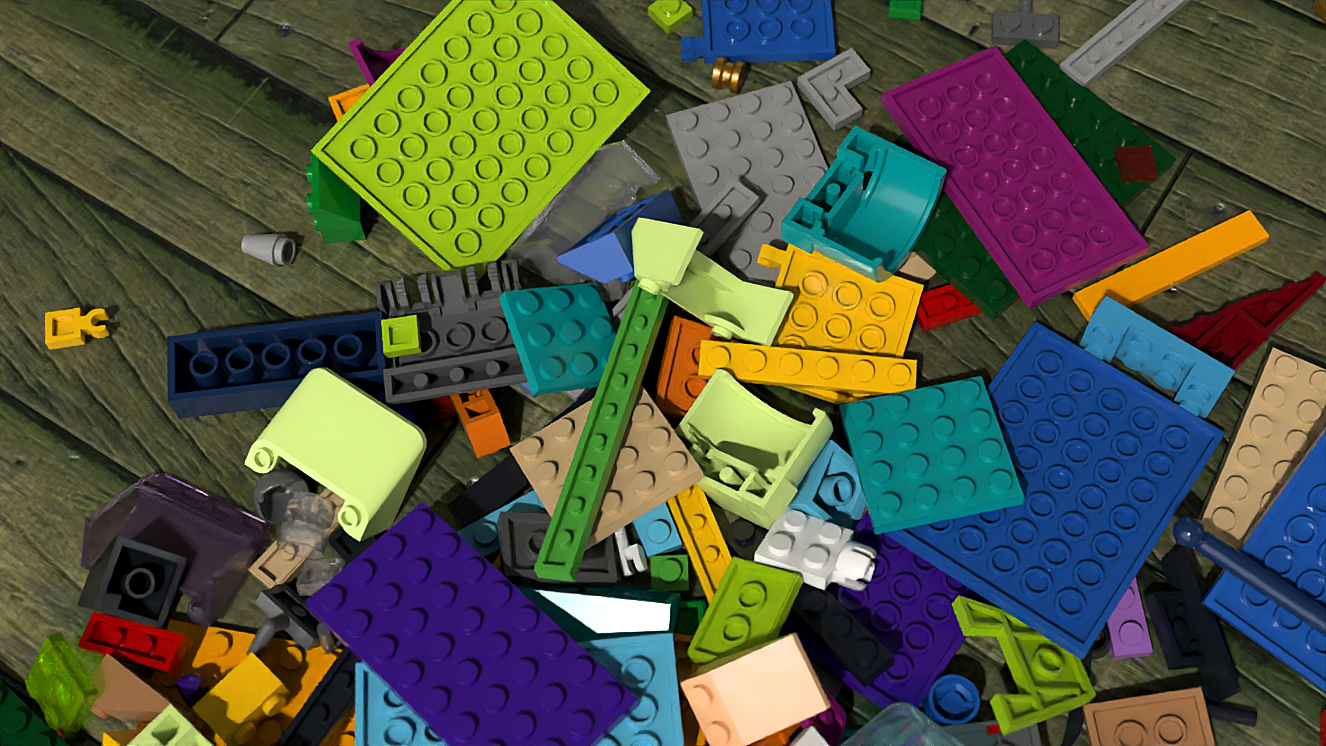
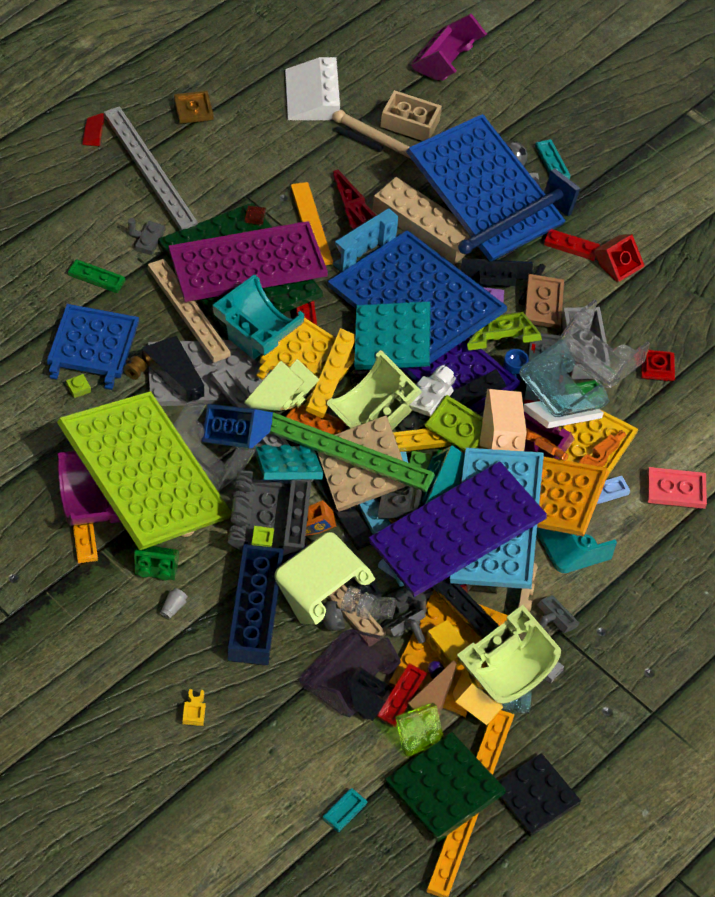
camera: 85 degrees left, 10 degrees down
light grey plate [797,48,871,131] -> none
none -> black slope [142,336,204,402]
none -> tan plate [148,259,230,363]

